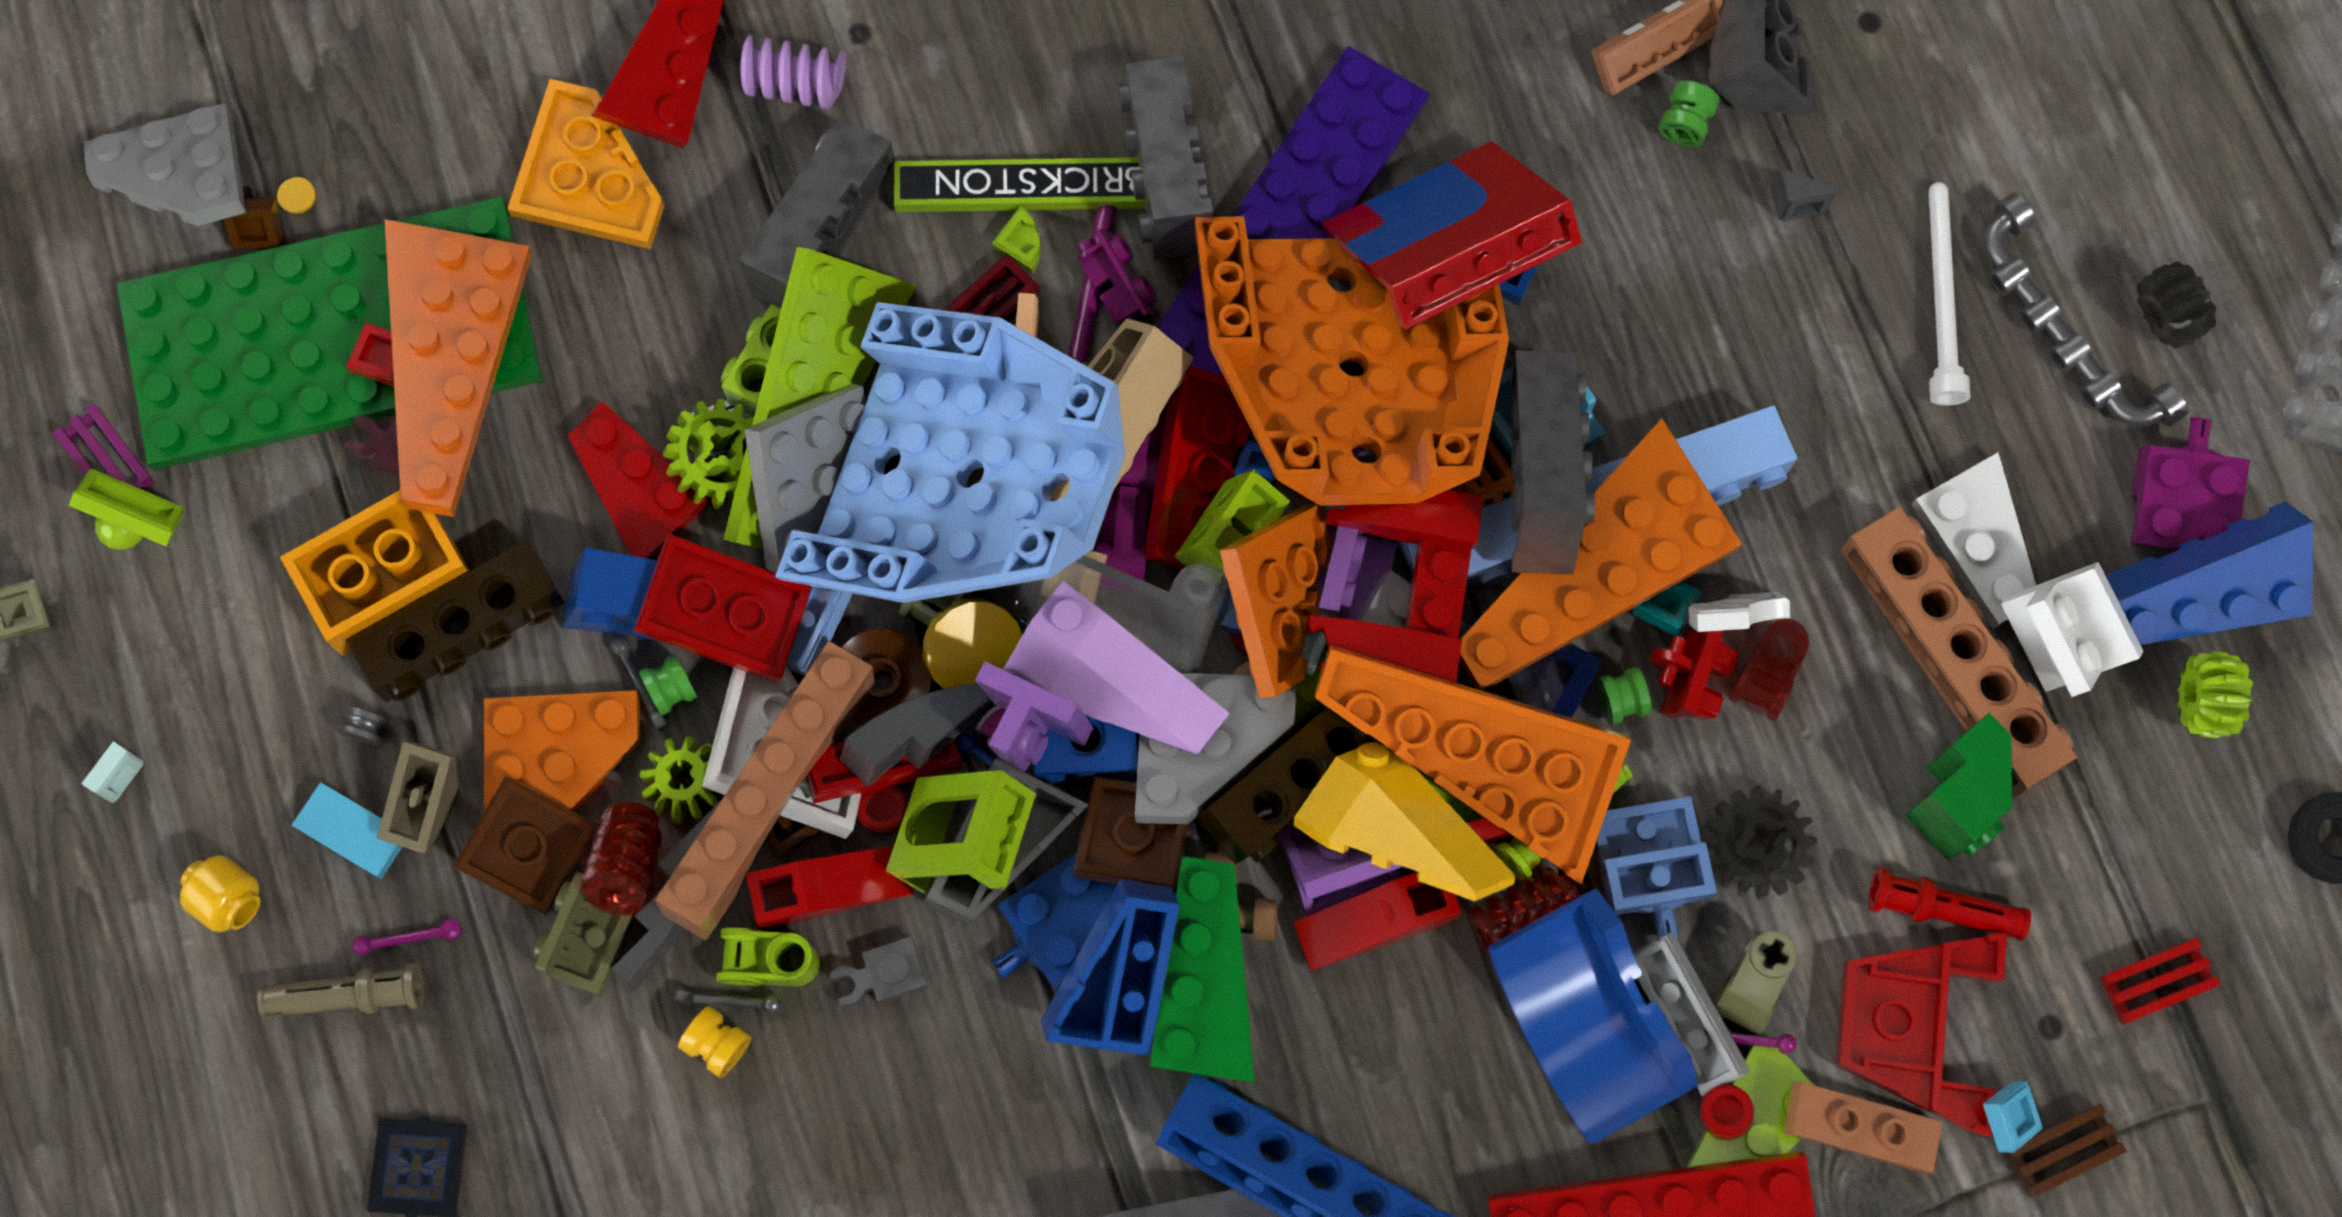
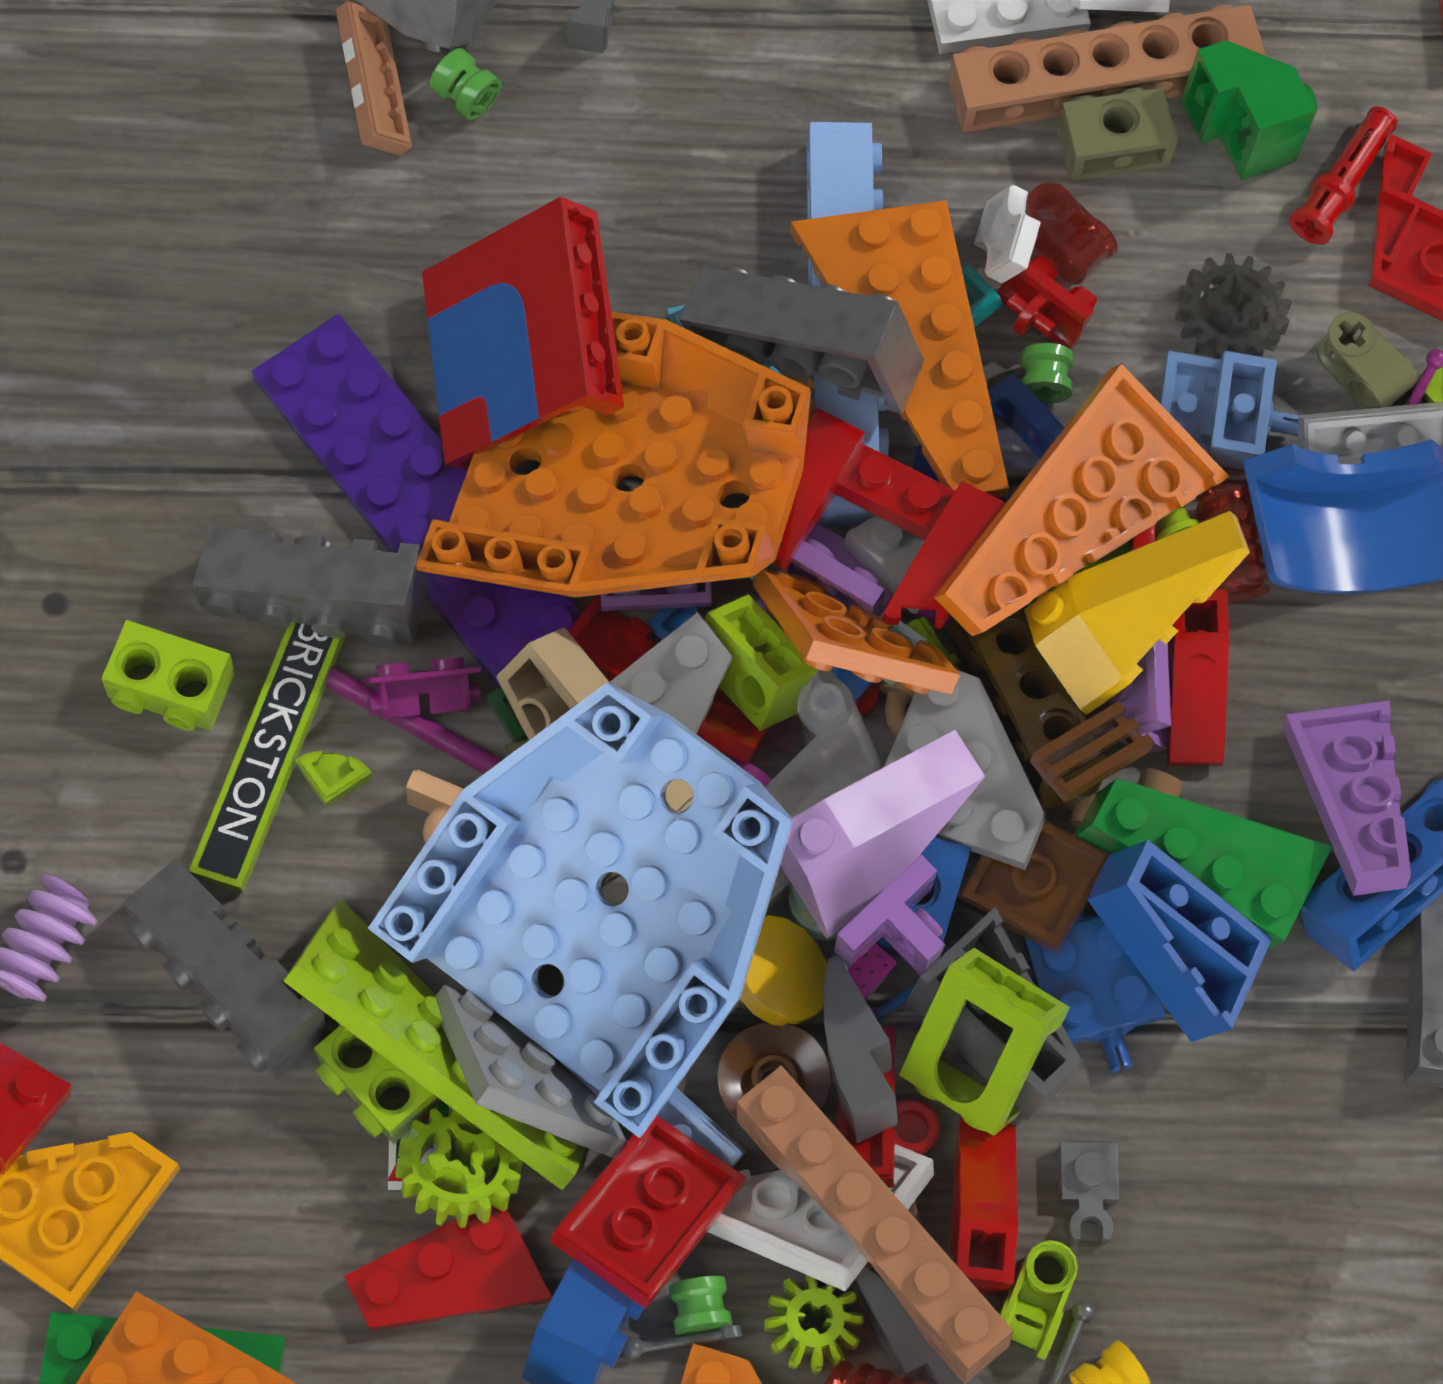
camera: 75 degrees left, 5 degrees down
dark red tile [943,253,1040,322] -> none
none -> lime brick [101,620,235,731]
none -> light grey wing [610,612,734,734]
none -> reddish brown tile [1030,701,1155,803]
none -> olive brick [1056,87,1178,182]
none -> medium lavender wing [1283,700,1411,896]

